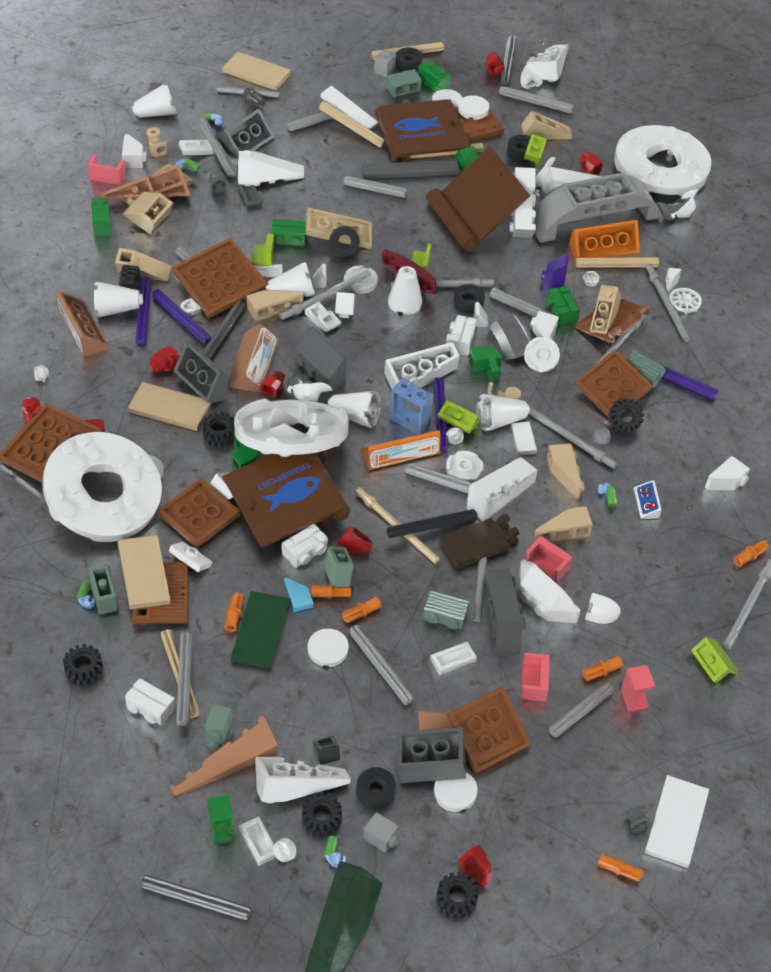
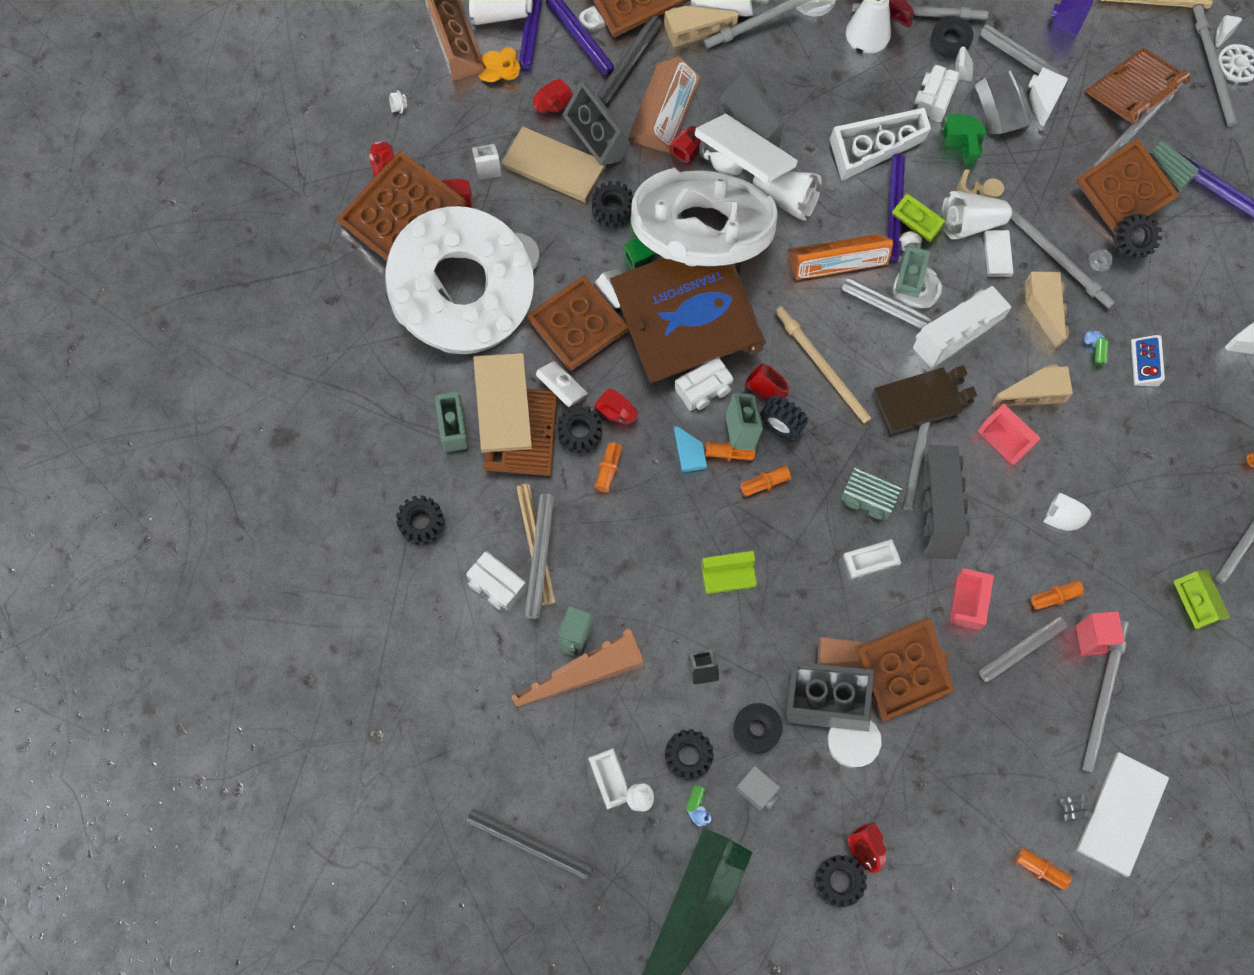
camera: 10 degrees right, 20 degrees up
arm [77,582,95,609] -> none
green brick [207,794,235,843] -> none
dark green tile [231,591,290,669] -> none
white wedge [255,757,351,804] -> none
white slope [304,302,341,332] -> none
white tile [308,629,349,667] -> none
white slope [335,292,356,318] -> none
light grey axle [349,625,414,706] -> none
black axle [386,509,477,538] -> none
medium blue window [390,378,433,435] -> none
white wedge [519,559,581,623] -> none
white tile [524,337,560,373] -> none
green brick [546,286,580,325] -> none
white plate [583,271,600,287] -> none
tan slope [589,285,621,334] -> none
none -> white slope [472,144,501,180]
none -> light orange plate [479,47,520,82]
none -> black tyre [557,405,602,454]
none -> red rock [594,388,638,424]
none -> white tile [695,114,798,183]
none -> lime panel [701,551,757,594]
none -> black wheel [760,395,809,440]
none -> sand green plate [894,246,931,298]
none -> light grey bar [1082,620,1129,774]

